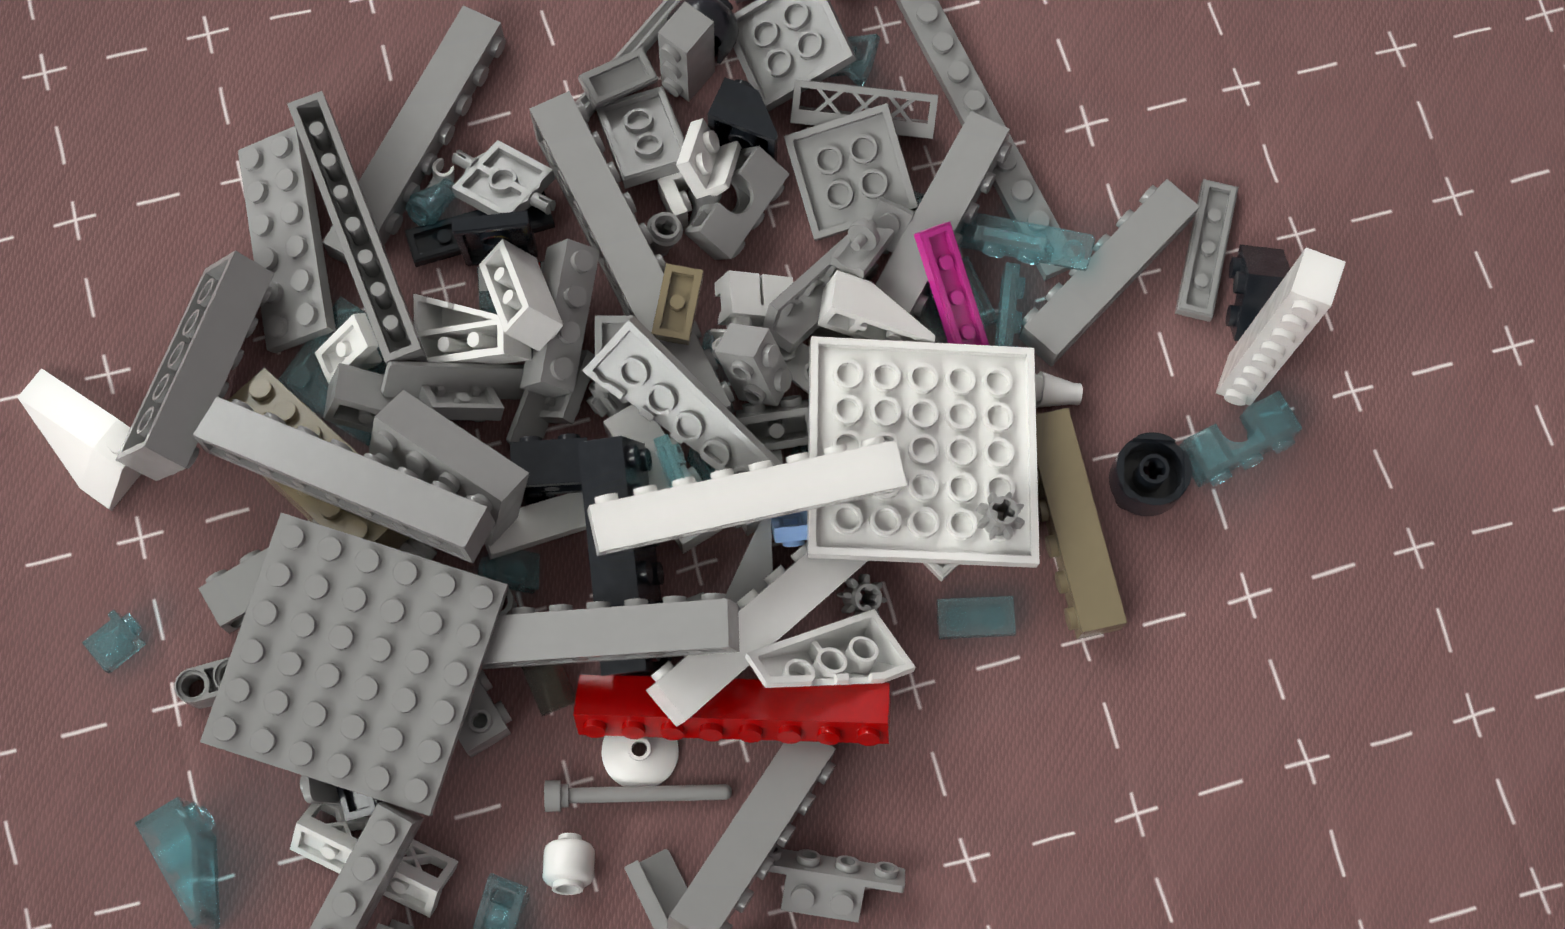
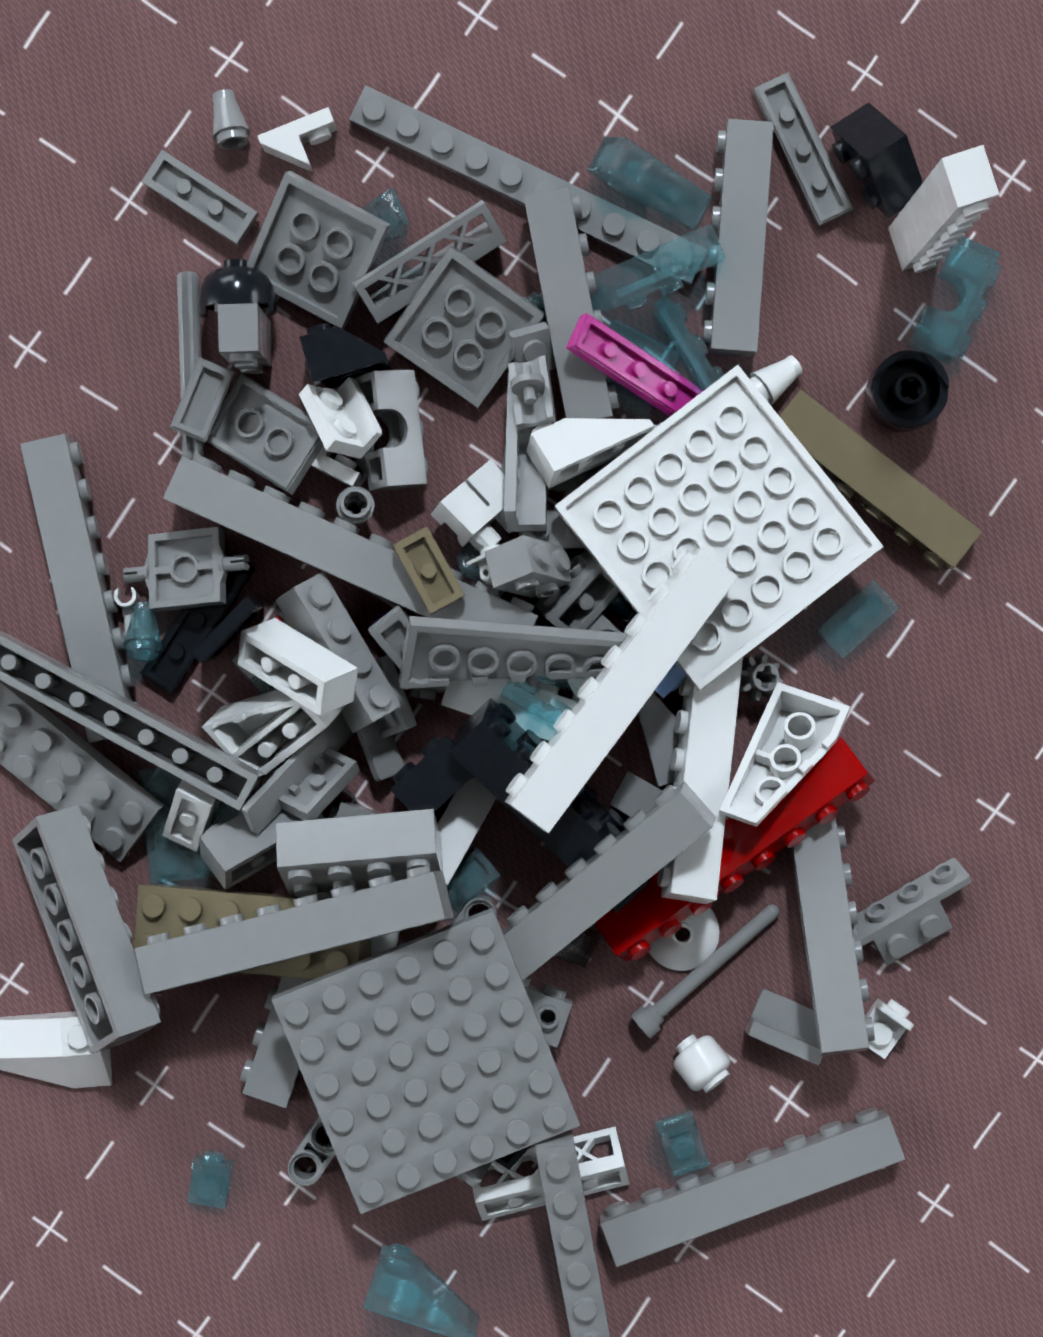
camera: 30 degrees left, 15 degrees up
light grey gear [976,492,1025,541] -> none
none -> clear light blue slope [587,137,712,230]

